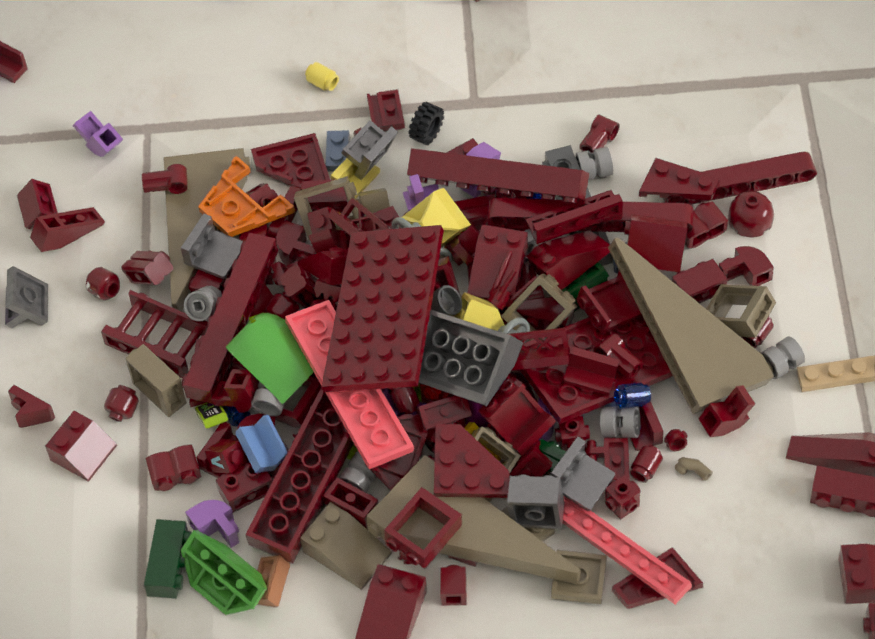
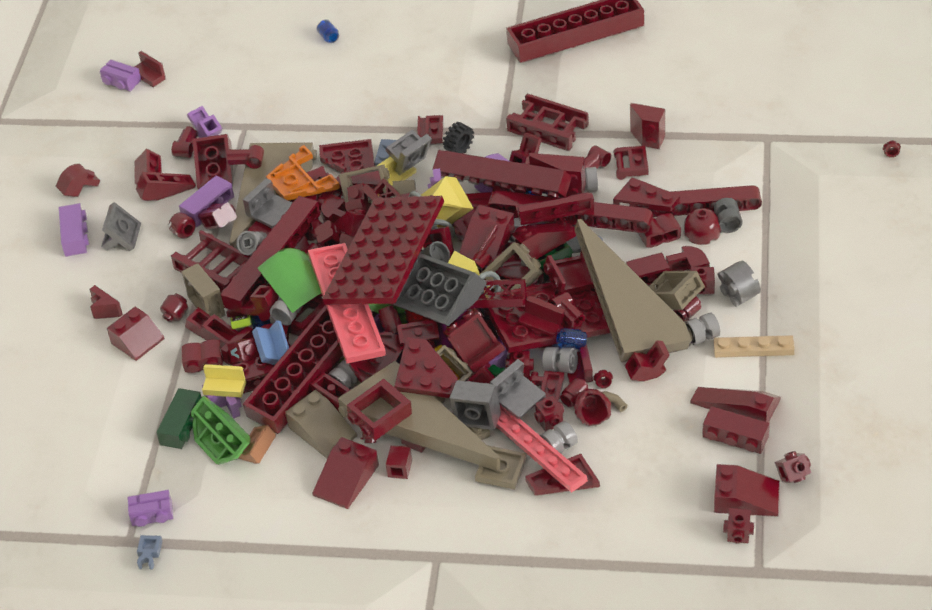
camera: 10 degrees right, 10 degrees down
light yellow brick [305,62,339,91] -> none
dark red brick [624,214,687,273] -> none
none -> dark red piece [171,126,198,158]
none -> medium lavender brick [179,175,234,227]
none -> dark red slope [185,307,239,347]
none -> dark red slope [192,134,233,189]
none -> light yellow panel [202,364,246,398]
none -> dark red fence [506,93,589,151]
none -> dark red brick [509,133,542,165]
none -> dark red slope [529,153,586,196]
none -> light grey wheel [540,421,578,453]
none -> dark red hair [574,389,611,426]
none -> dark red plate [613,146,649,180]
none -> dark red slope [630,103,665,149]
none -> dark red brick [691,267,715,294]
none -> dark grey wheel [714,198,743,233]
none -> flat silver brick [717,261,761,307]

